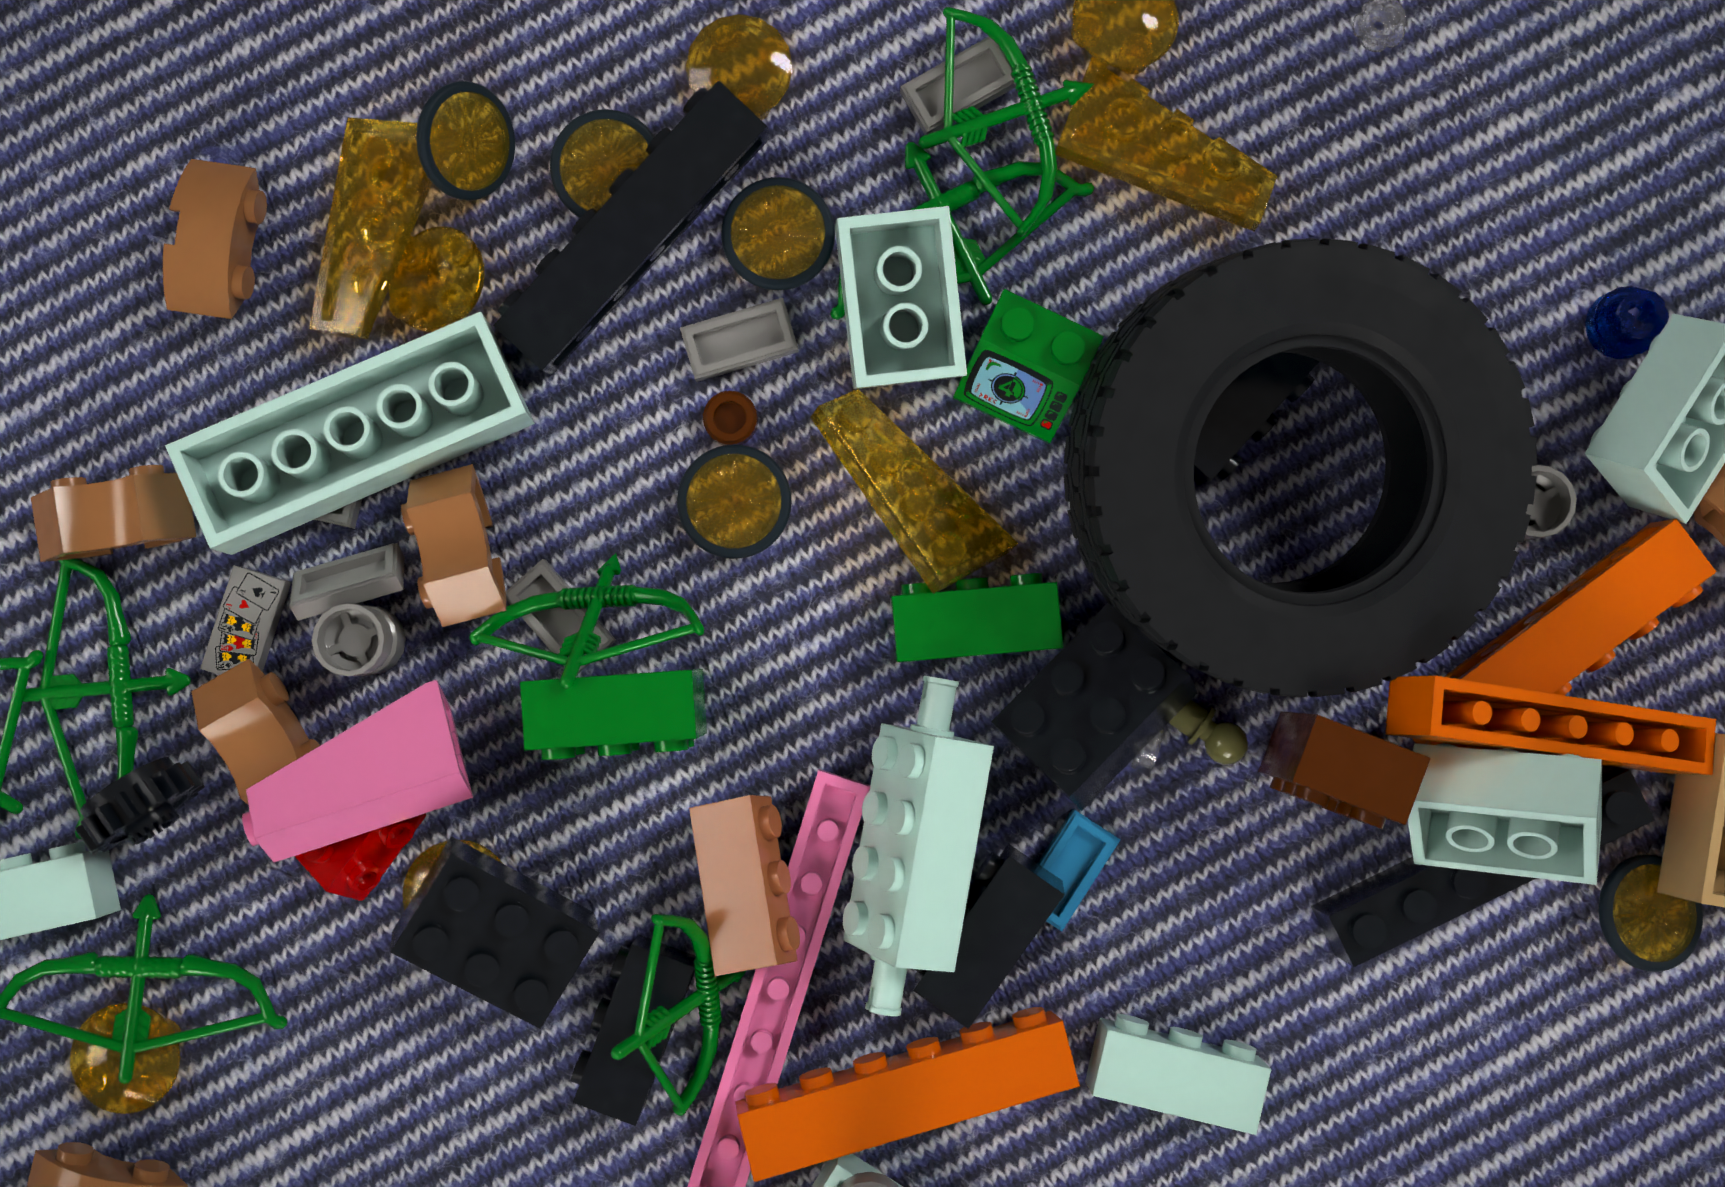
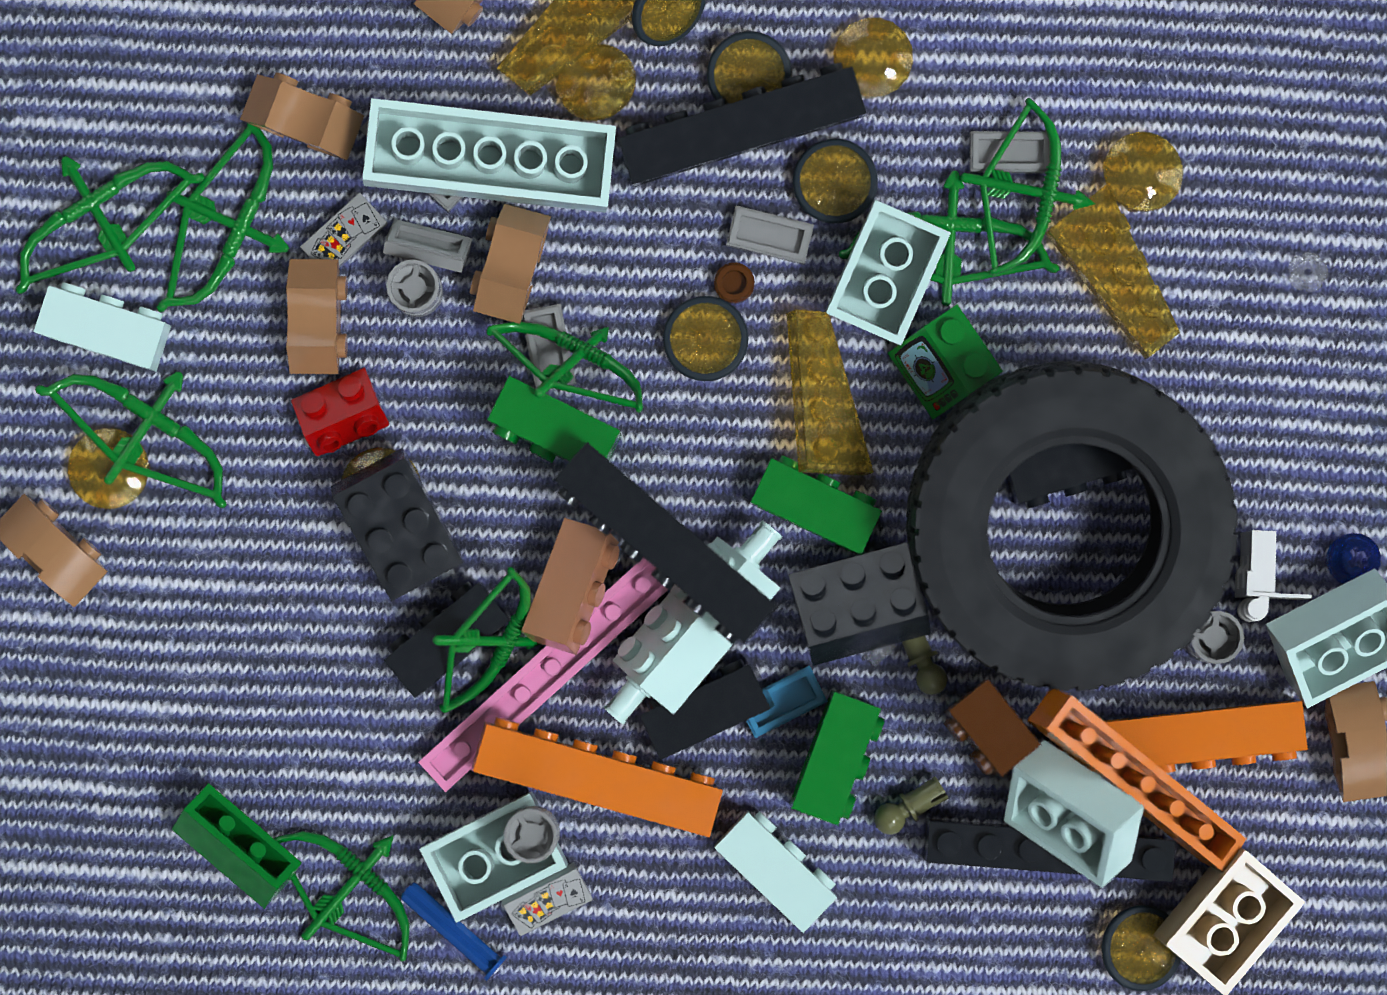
camera: 30 degrees right, 0 degrees up
black gear [75,757,205,855] -> none
bright pink slope [242,680,473,863] -> none
none -> black brick [554,442,778,645]
none -> green brick [789,690,885,826]
none -> olive pin [874,776,949,835]
none -> white piece [1235,530,1312,622]

